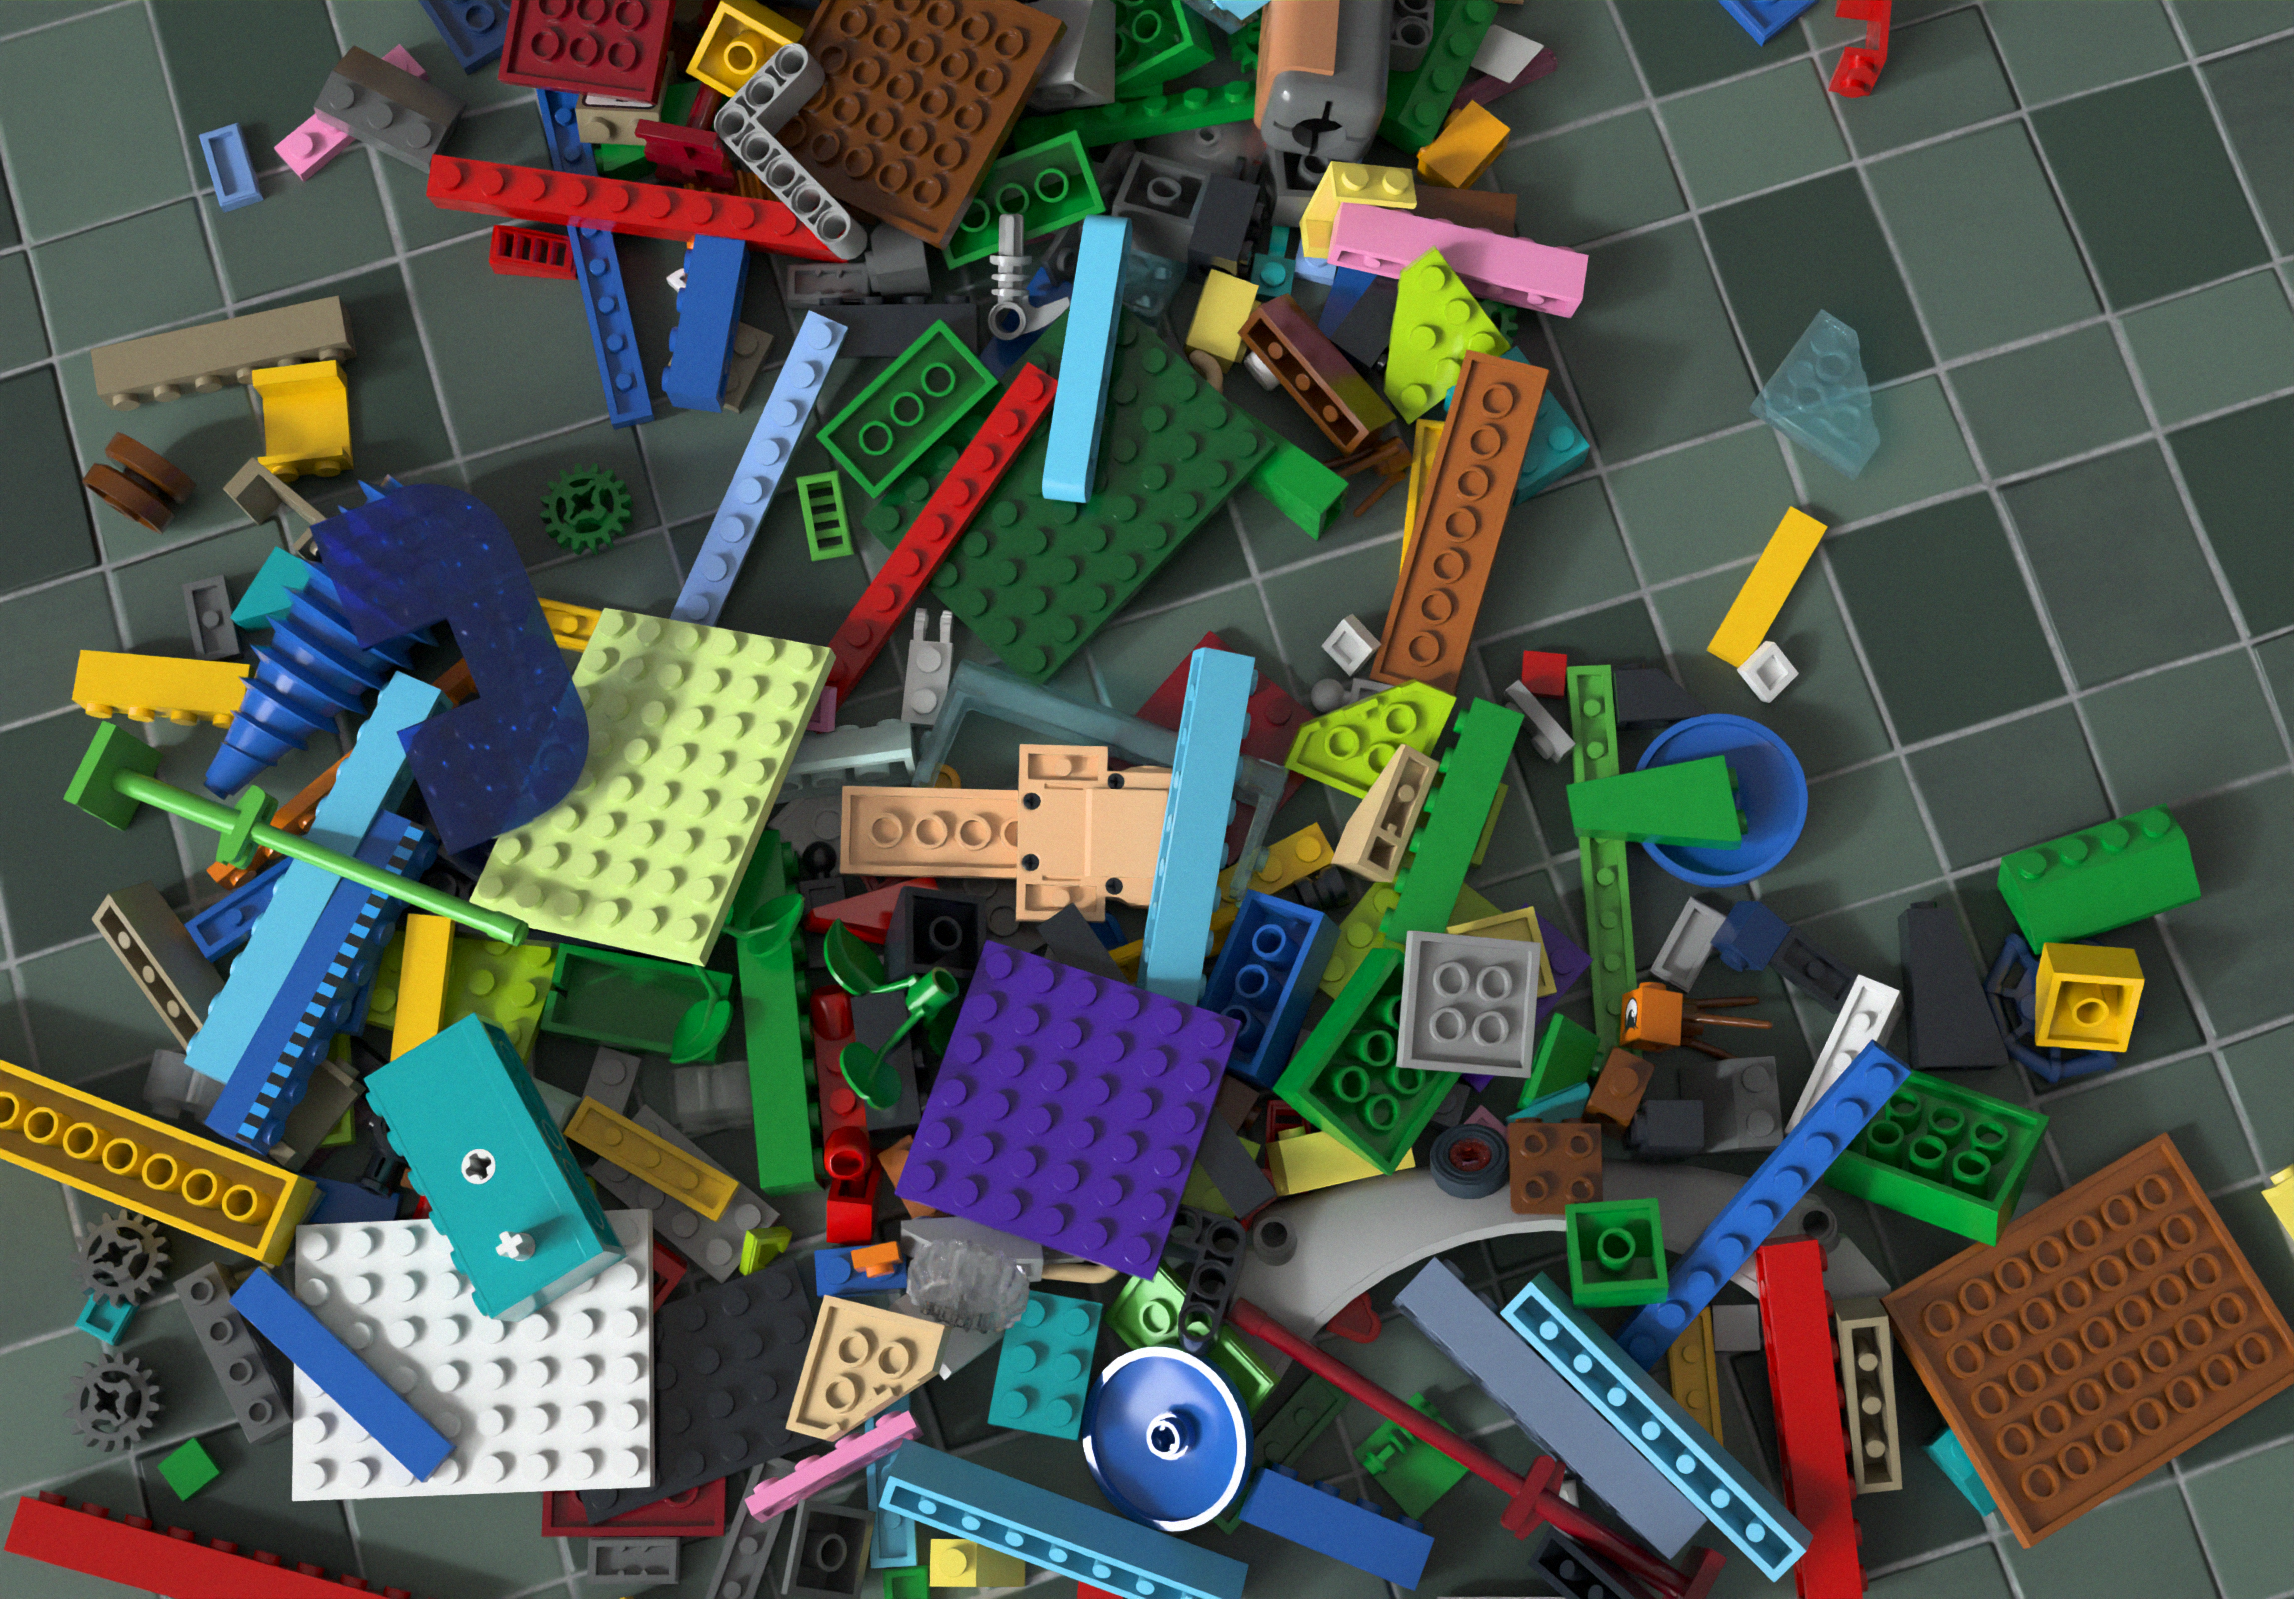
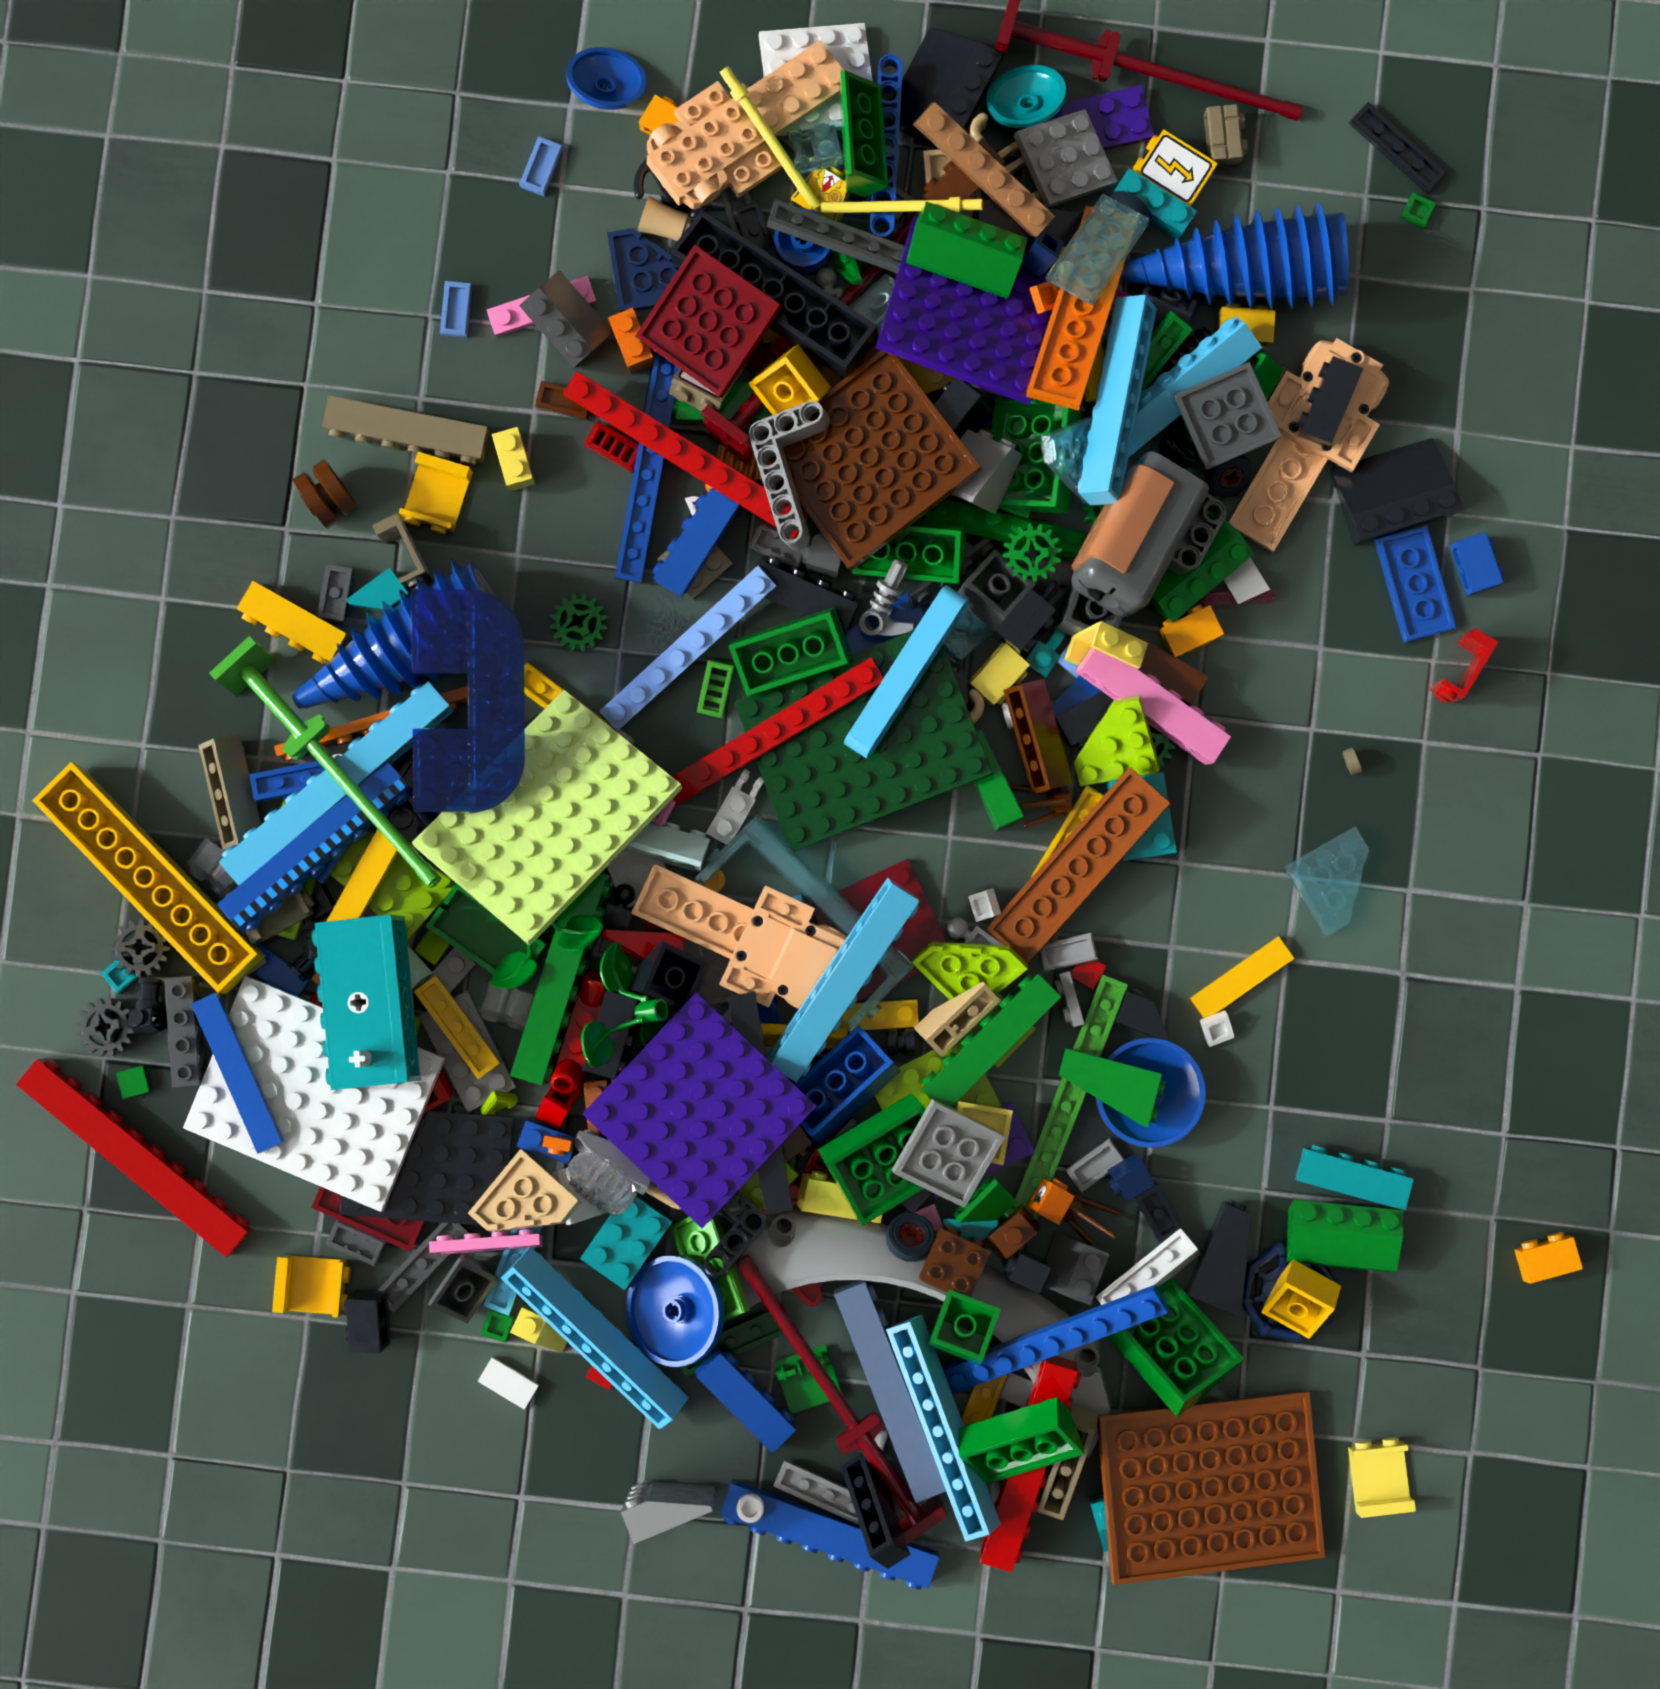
camera: 20 degrees right, 10 degrees up
none -> black connector [128,978,168,1034]
none -> lime slope [415,930,451,966]
none -> light yellow brick [492,427,536,492]
none -> reddish brown tile [535,381,590,421]
none -> orange brick [608,308,654,374]
none -> green slope [959,1397,1085,1484]
none -> green gear [1003,522,1062,582]
none -> light grey tile [1040,933,1098,973]
none -> teal brick [1295,1145,1414,1211]
none -> dark tan tile [1342,747,1362,776]

